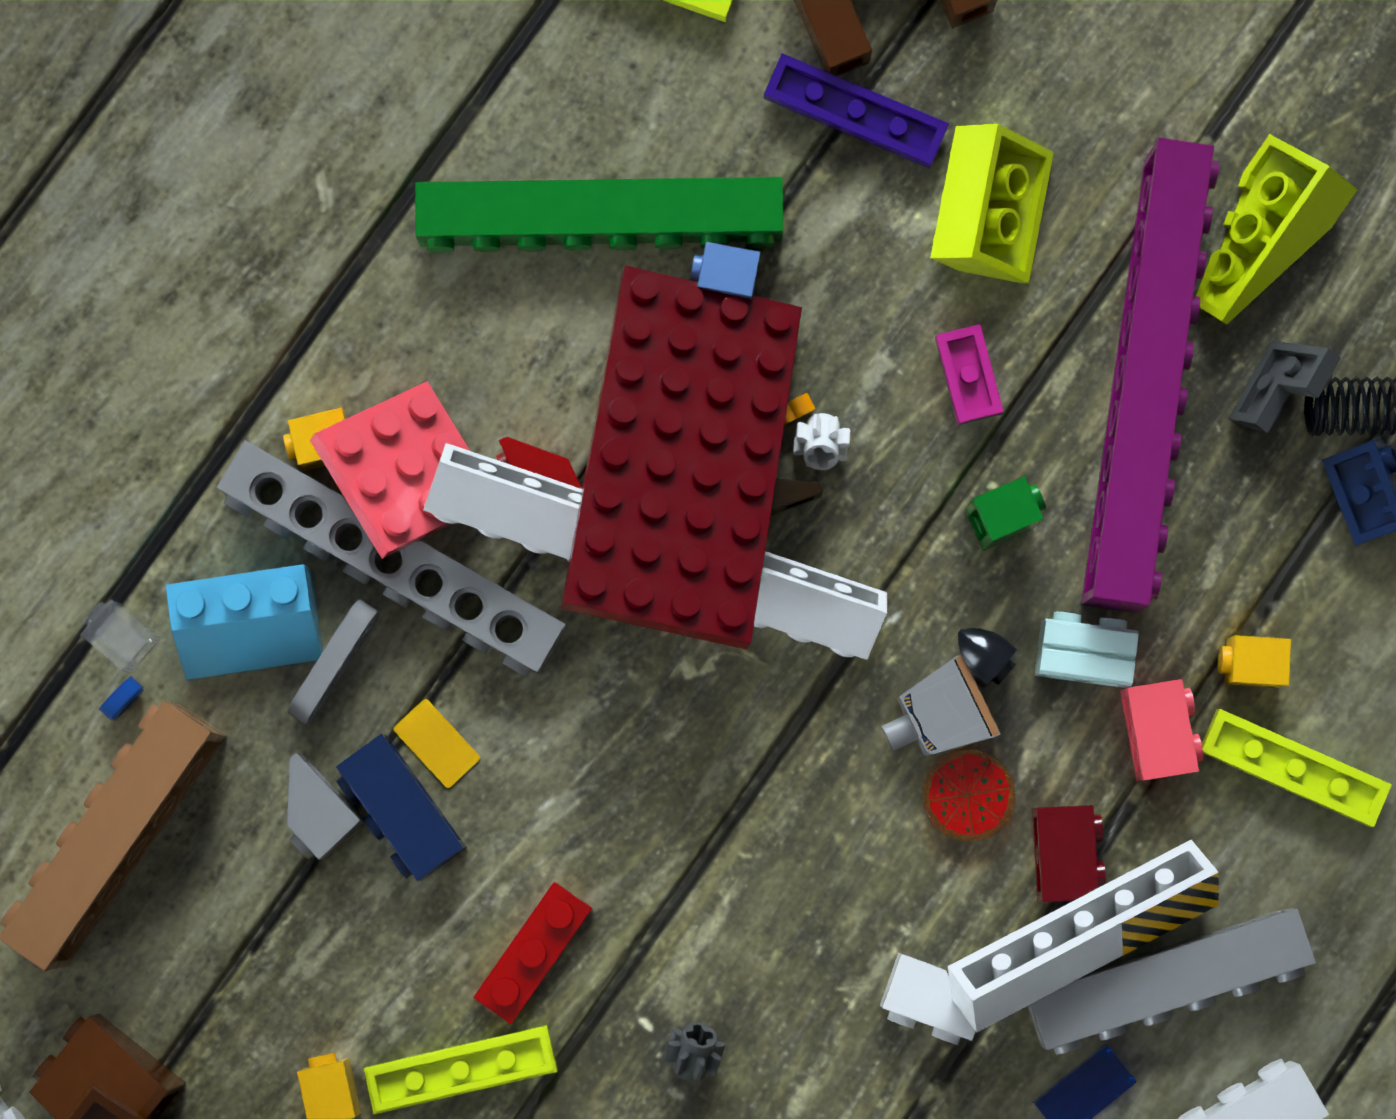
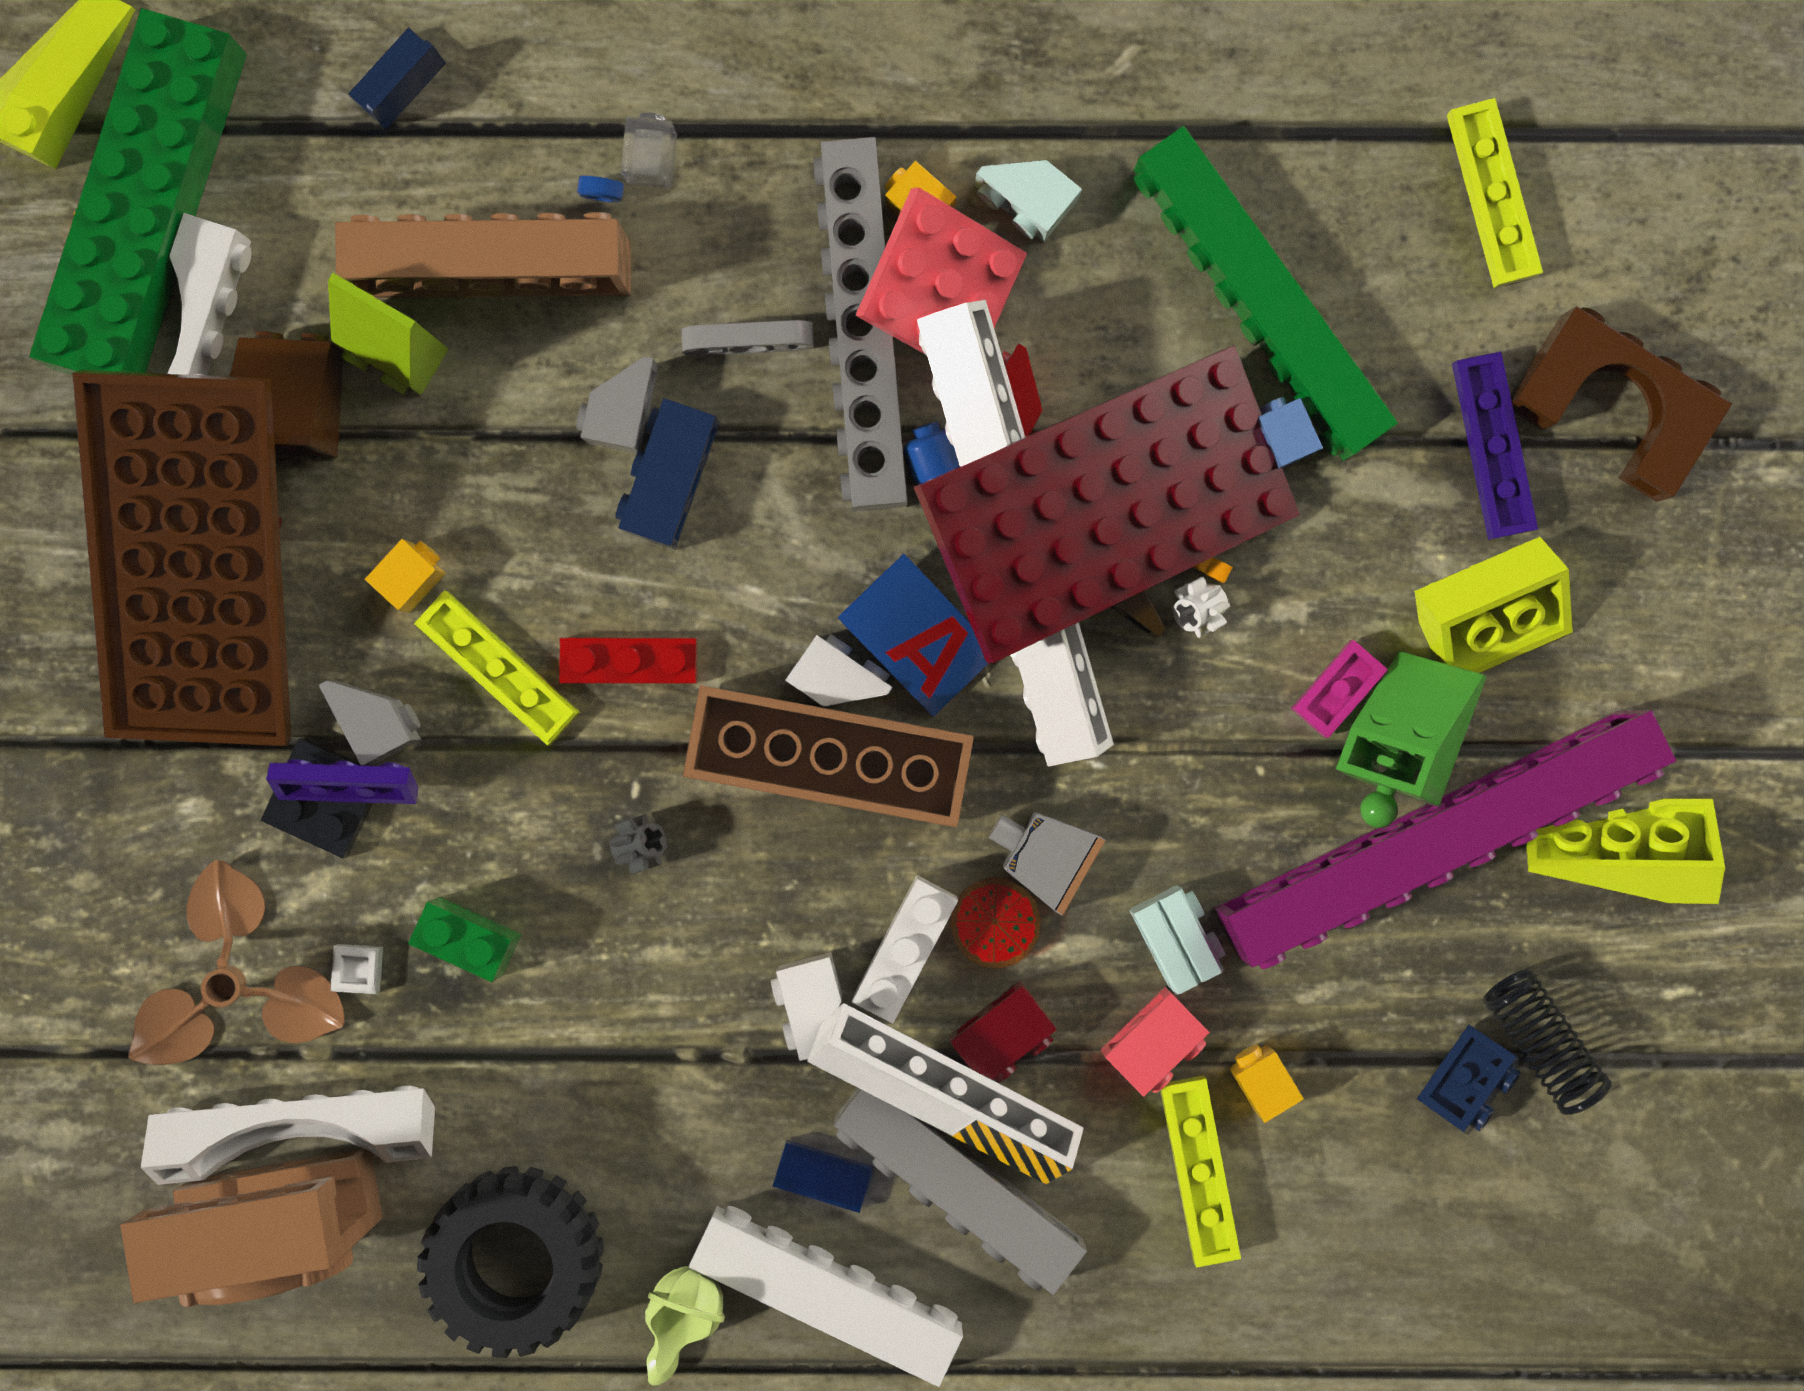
camera: 55 degrees right, 5 degrees up
medium azure slope [165,564,323,680] -> none
yellow sticker [393,699,480,788] -> none
black plate [958,628,1017,688] -> none
green brick [964,476,1046,551] -> none
dark grey plate [1228,341,1341,433] -> none
none -> lime slope [328,272,449,395]
none -> medium nougat brick [683,685,974,827]
none -> white slope [785,634,893,707]
none -> blue slope [837,553,989,717]
none -> white brick [852,875,958,1024]
none -> blue head [902,421,960,485]
none -> light aqua slope [975,160,1082,243]
none -> bright green slope [1336,651,1486,828]

